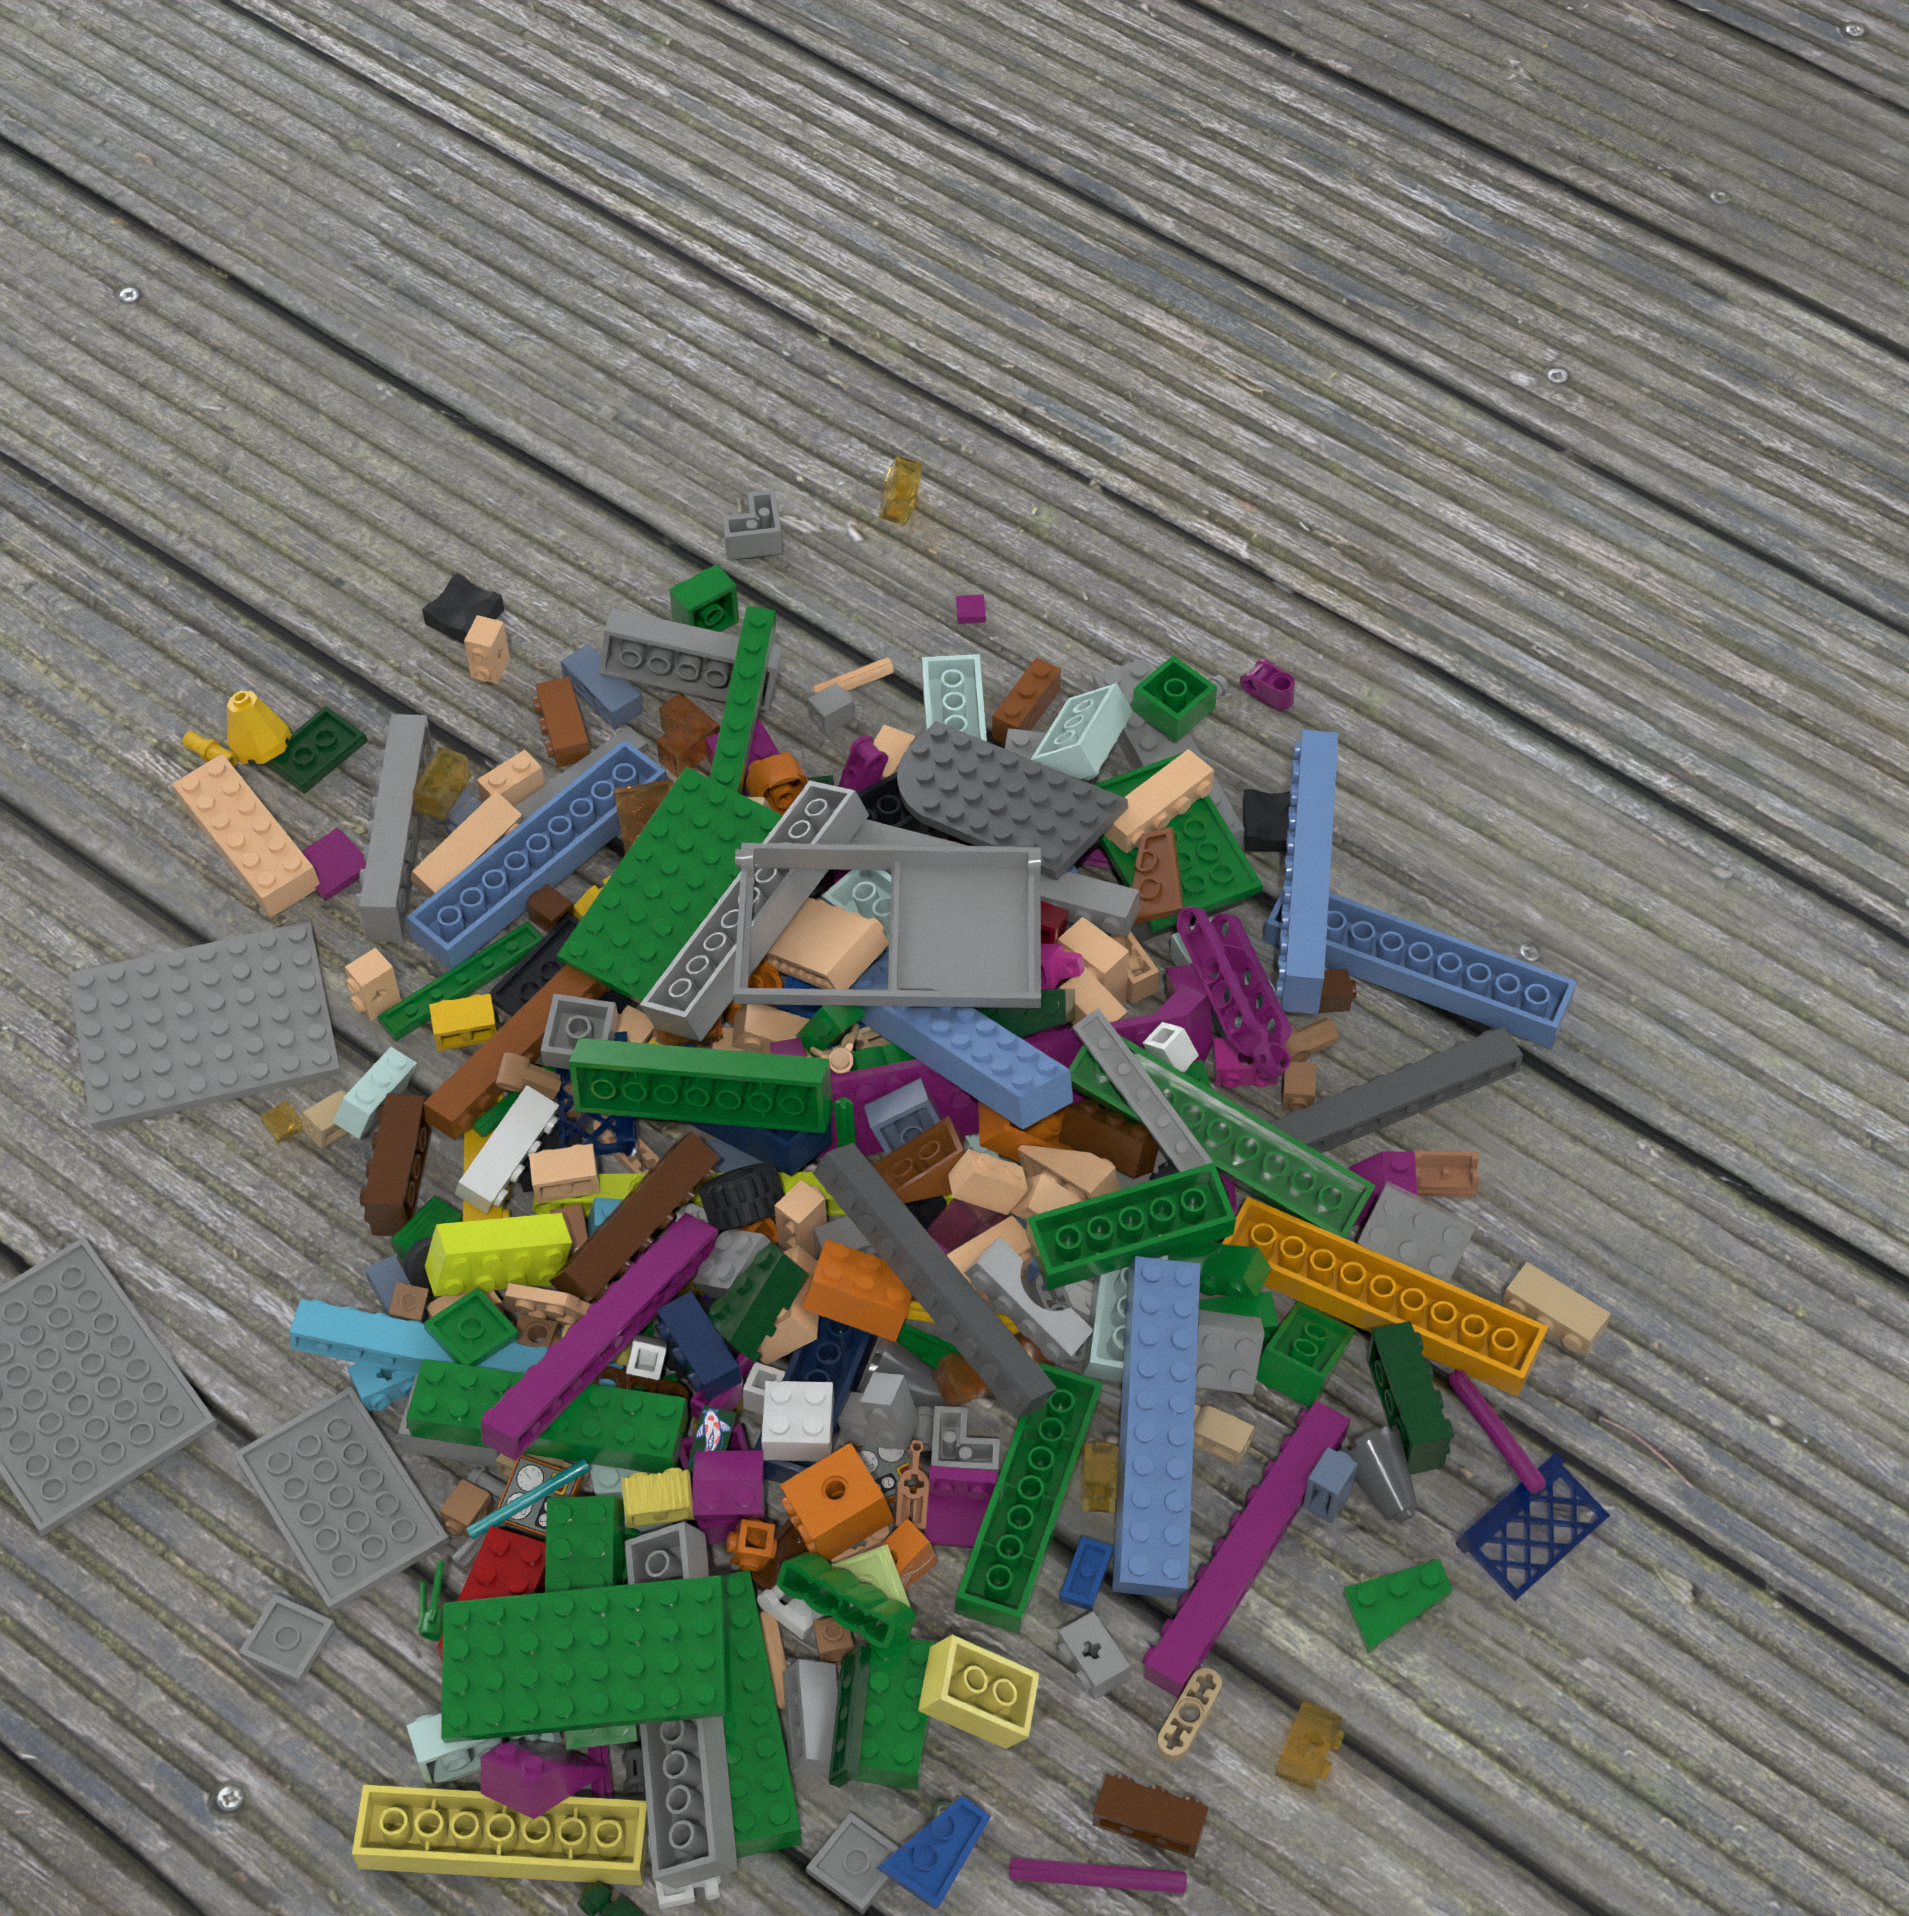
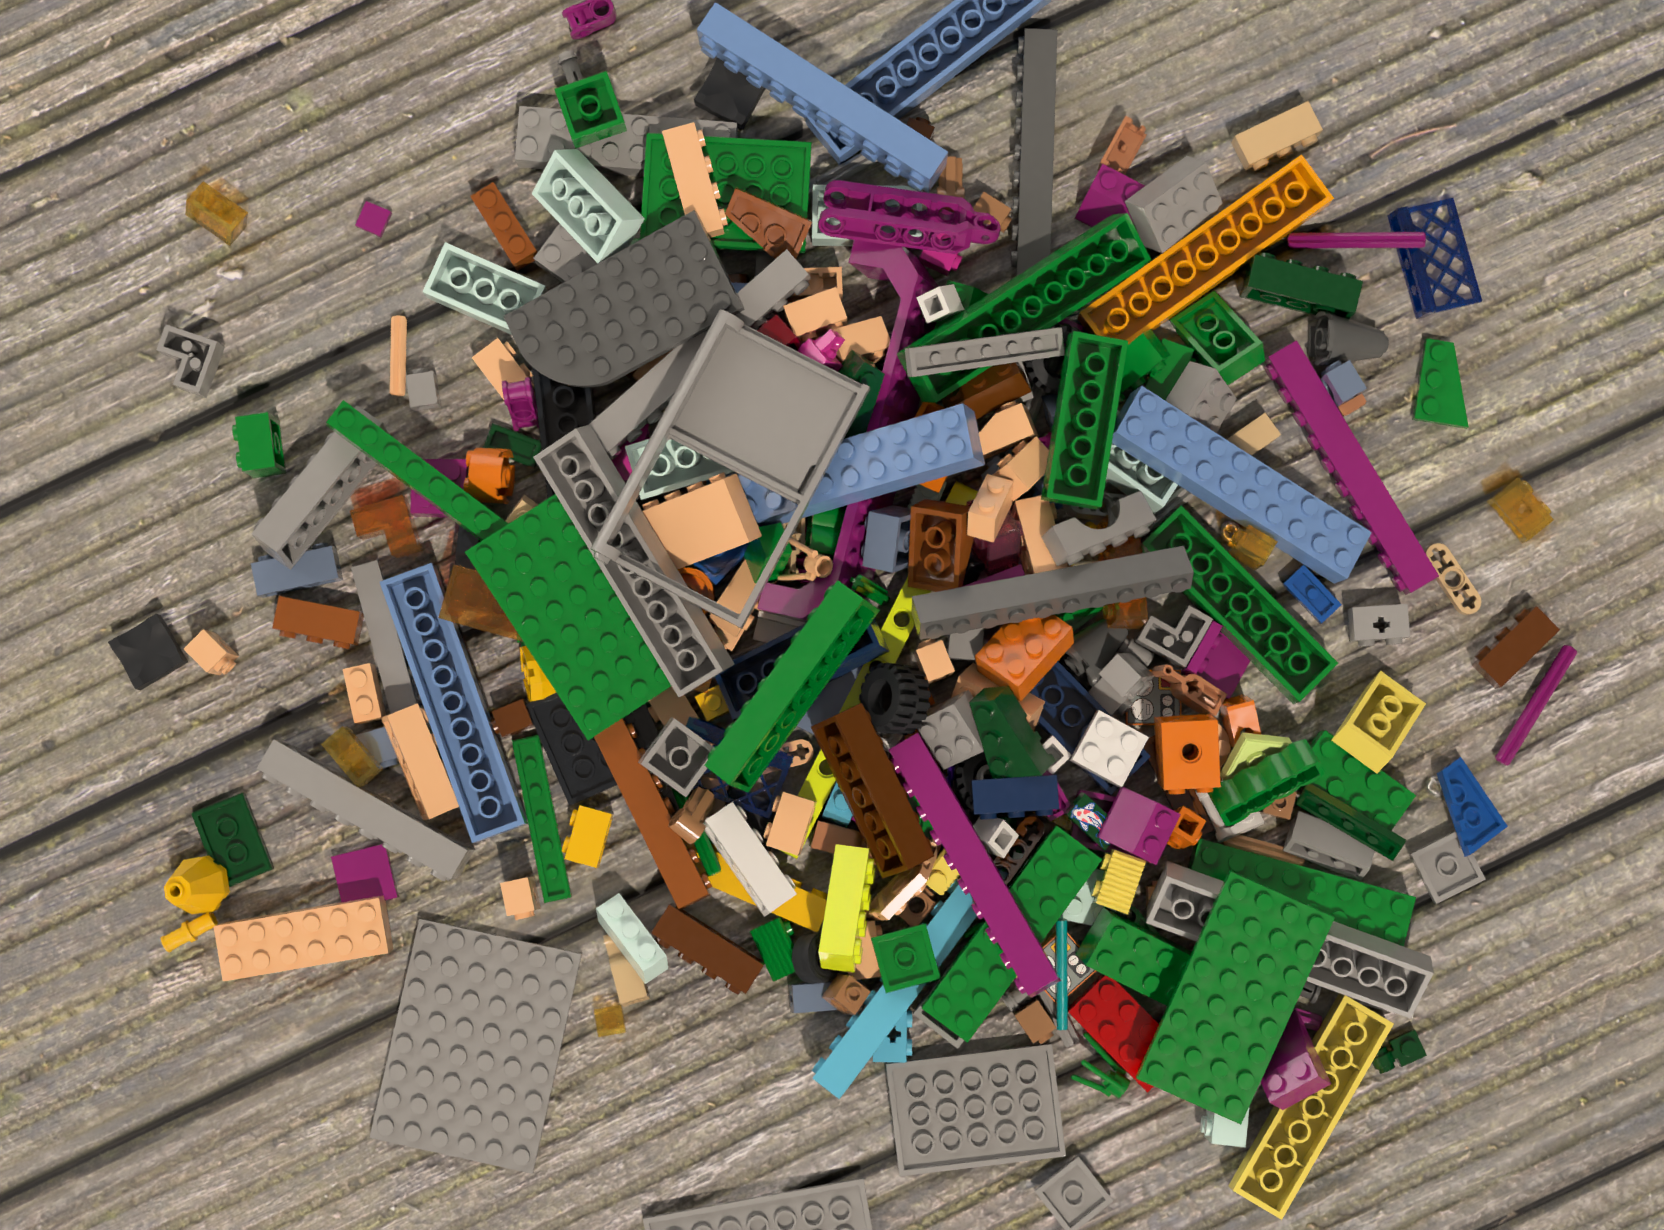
camera: 60 degrees left, 30 degrees up
none -> nougat tile [1337,393,1367,417]

